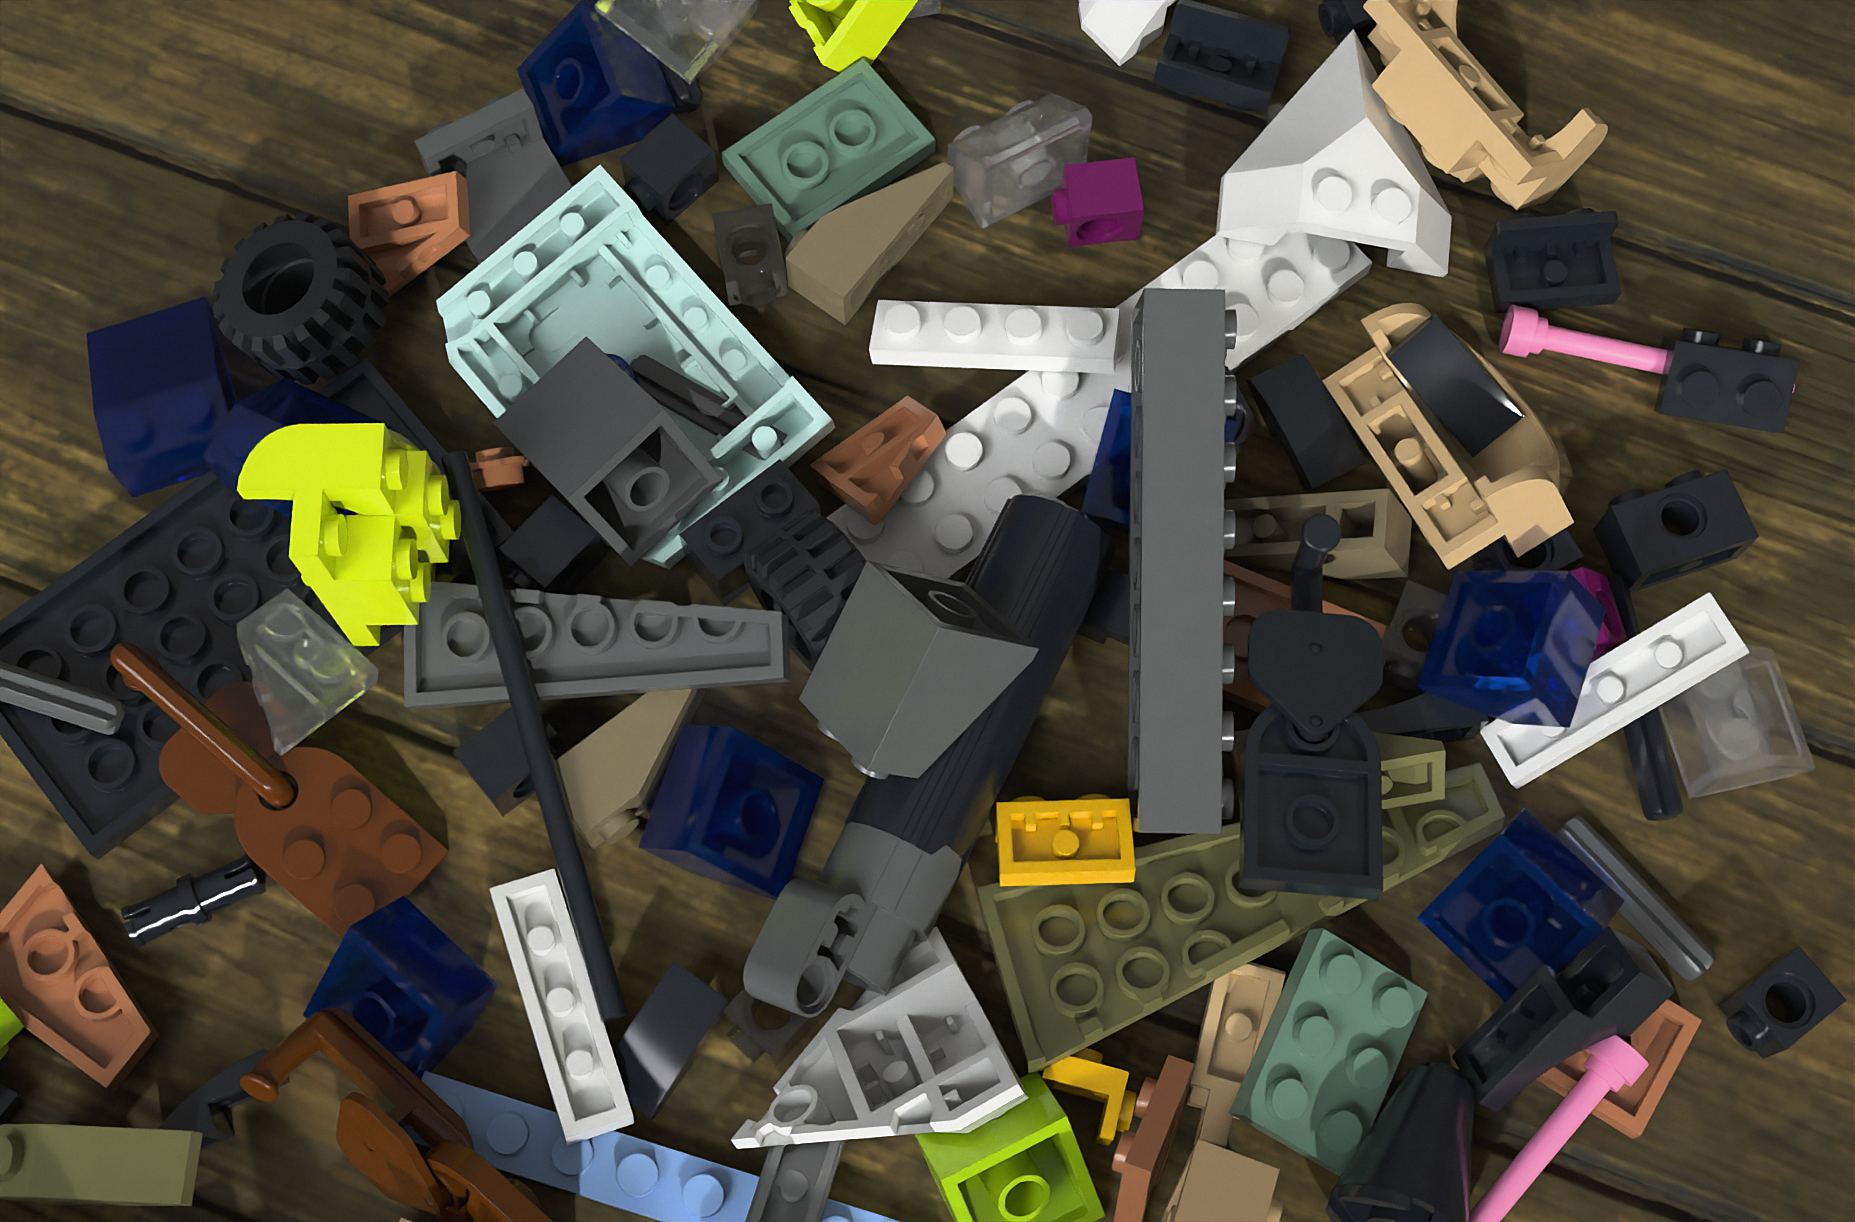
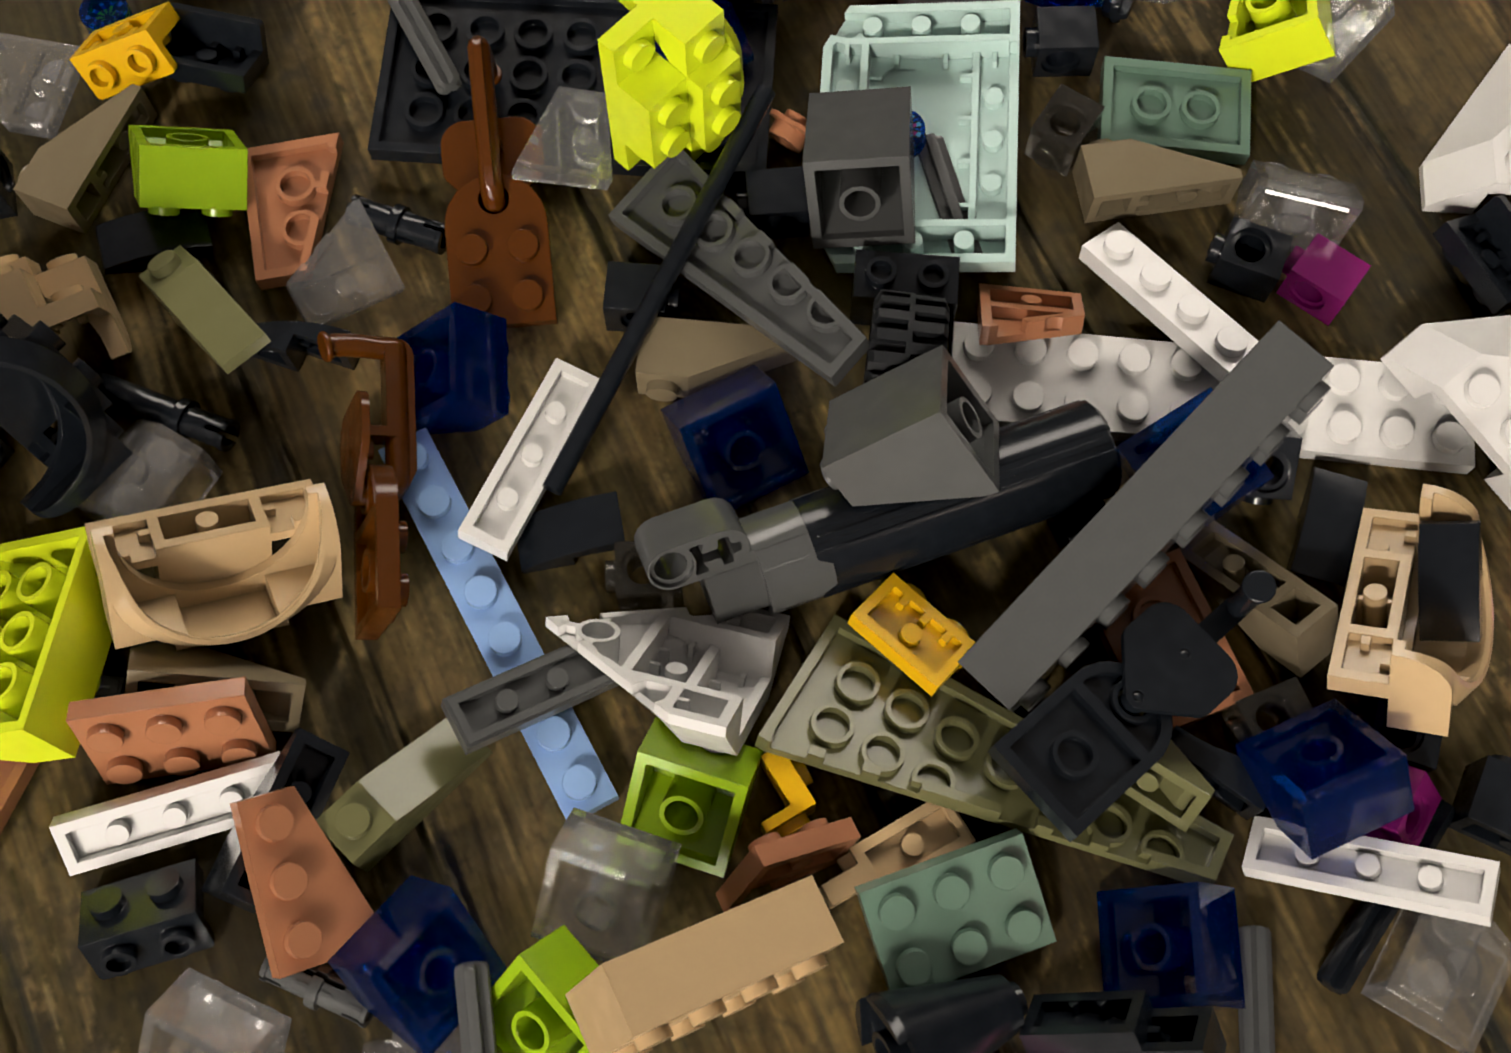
camera: 45 degrees right, 0 degrees up
none -> clear wing [286,199,405,325]
none -> black brick [1205,216,1293,303]

